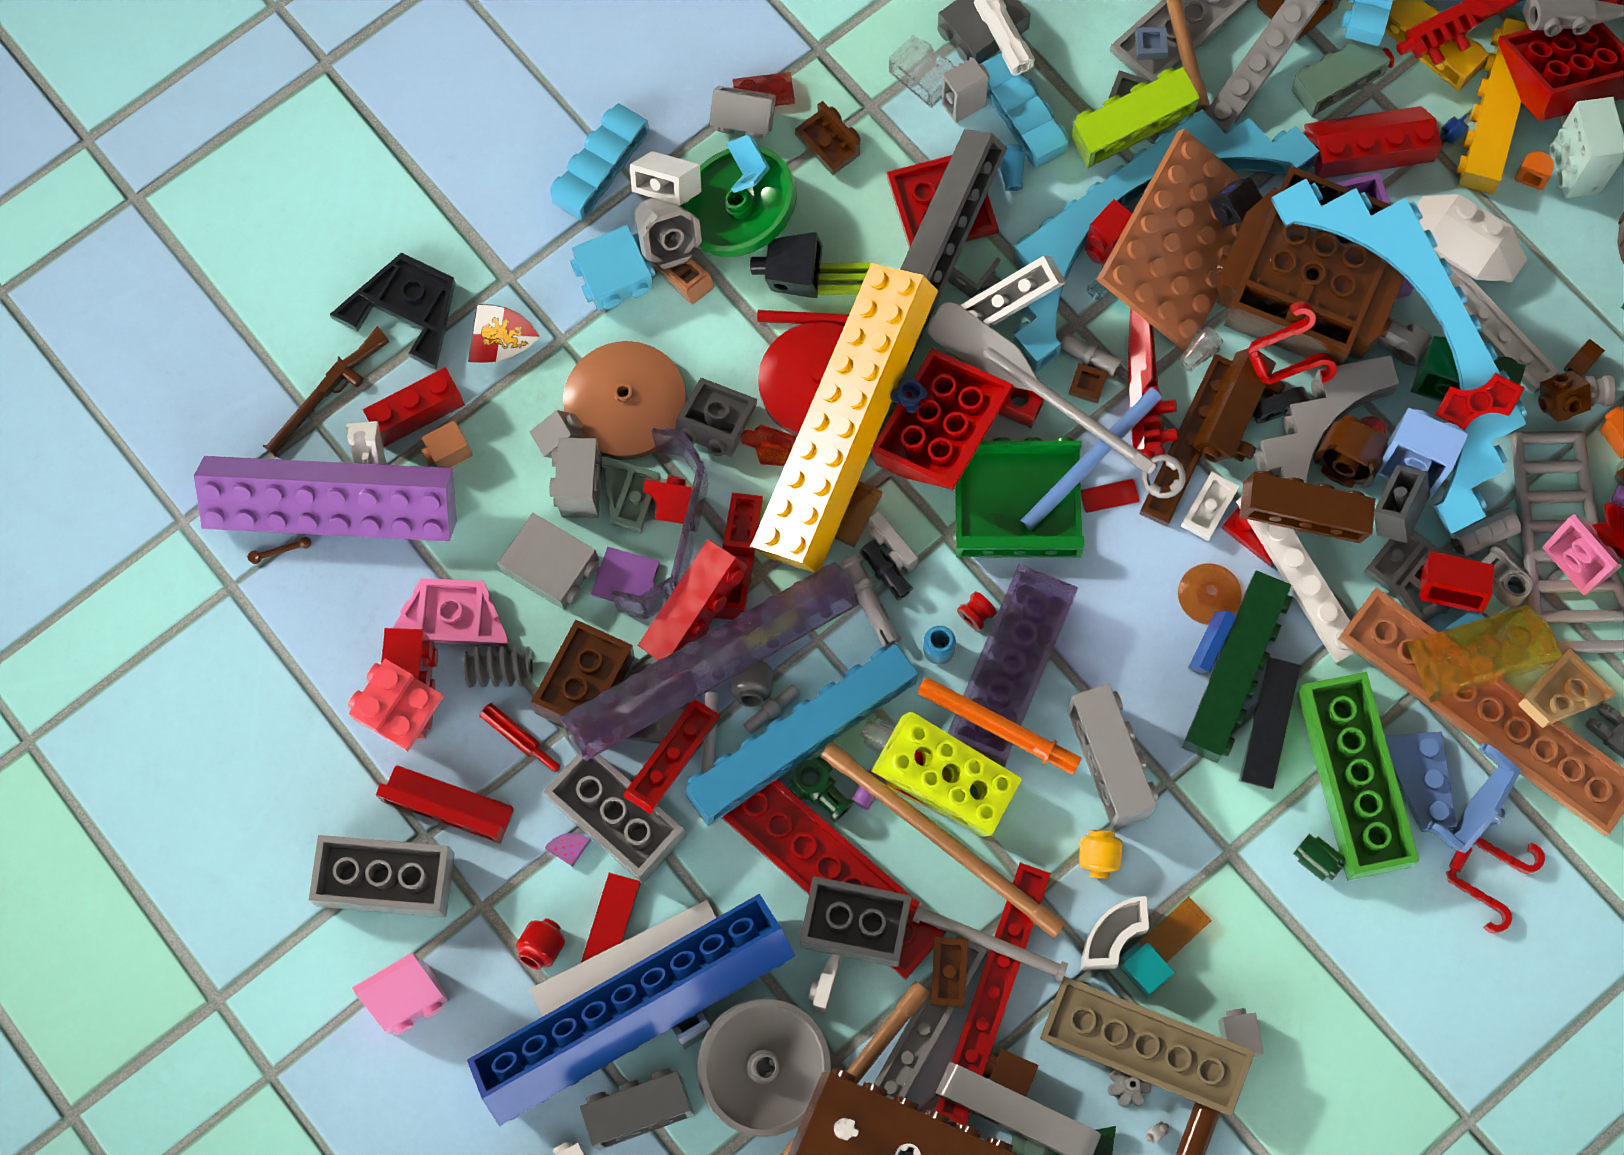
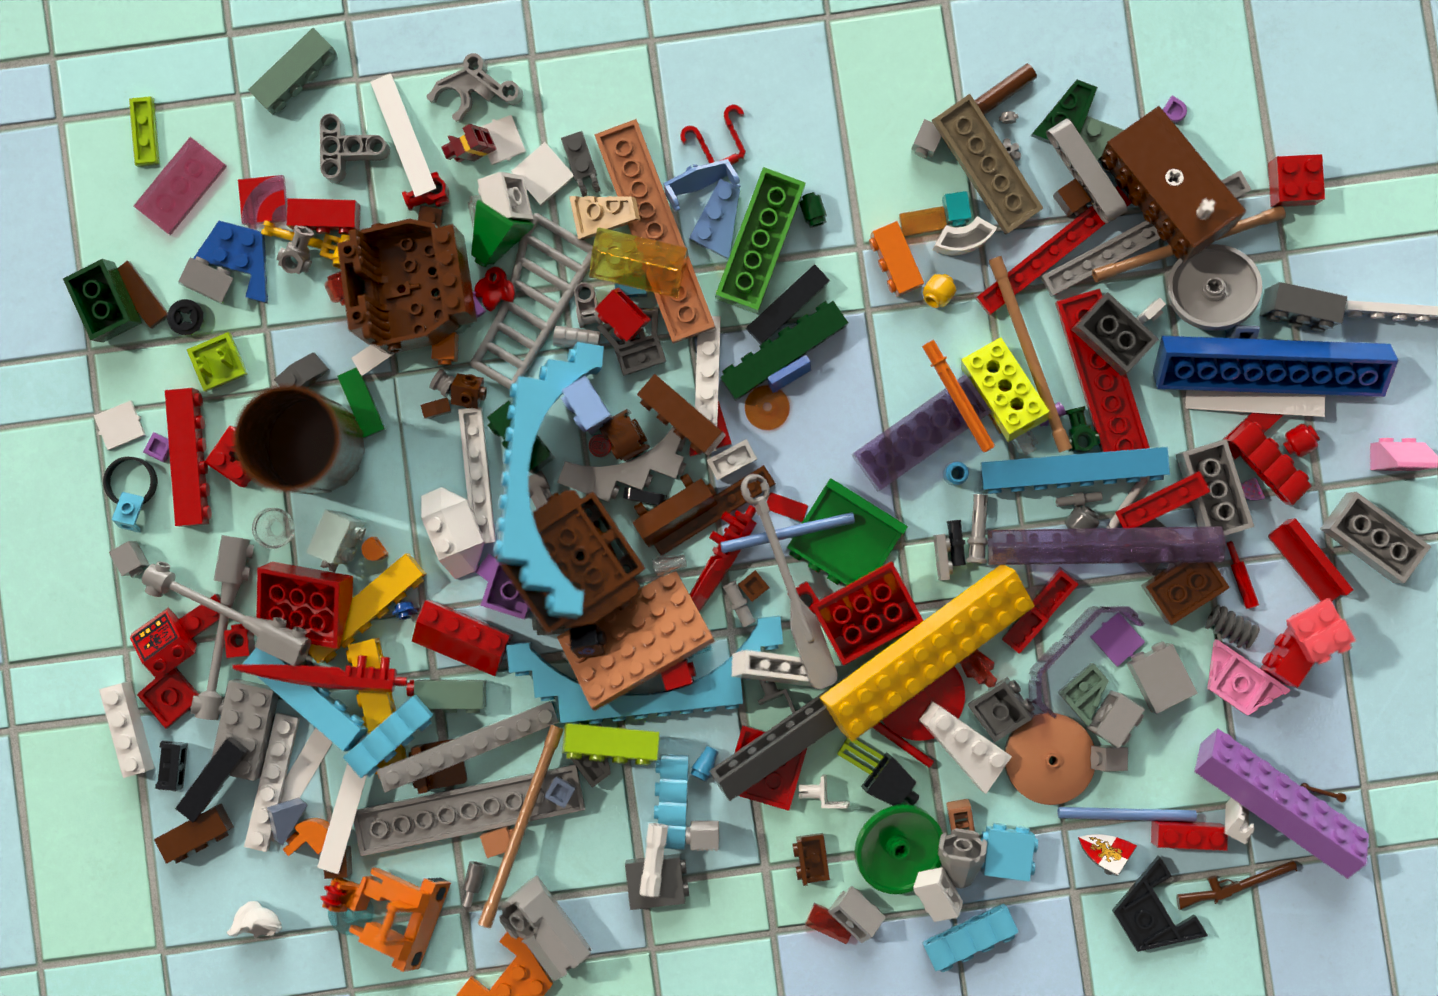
camera: 150 degrees left, 15 degrees up
nougat brick [421,420,473,468] -> none
brick [637,539,748,672] -> none
red brick [643,475,692,524] -> none
medium azure bracket [727,134,770,193] -> none
clear orange tile [835,481,882,548] -> none
clear brick [889,34,954,108] -> none
dark blue plate [891,377,927,413] -> none
light grey bar [912,903,1068,982] -> none
reddish brown plate [930,937,968,1008] -> none
red wheel [957,591,997,631] -> none
light grey brick [1067,683,1159,830] -> none
red piece [1247,302,1337,385] -> none
dark grey brick [1373,465,1430,543] -> none
red tile [1434,373,1525,430] -> none
bright pink slope [1542,514,1622,596] -> none
none -> white bracket [799,774,850,808]
none -> orange brick [869,221,924,297]
none -> white wedge [919,701,1012,794]
none -> medium blue piece [1058,807,1197,822]
none -> red brick [1227,421,1312,506]

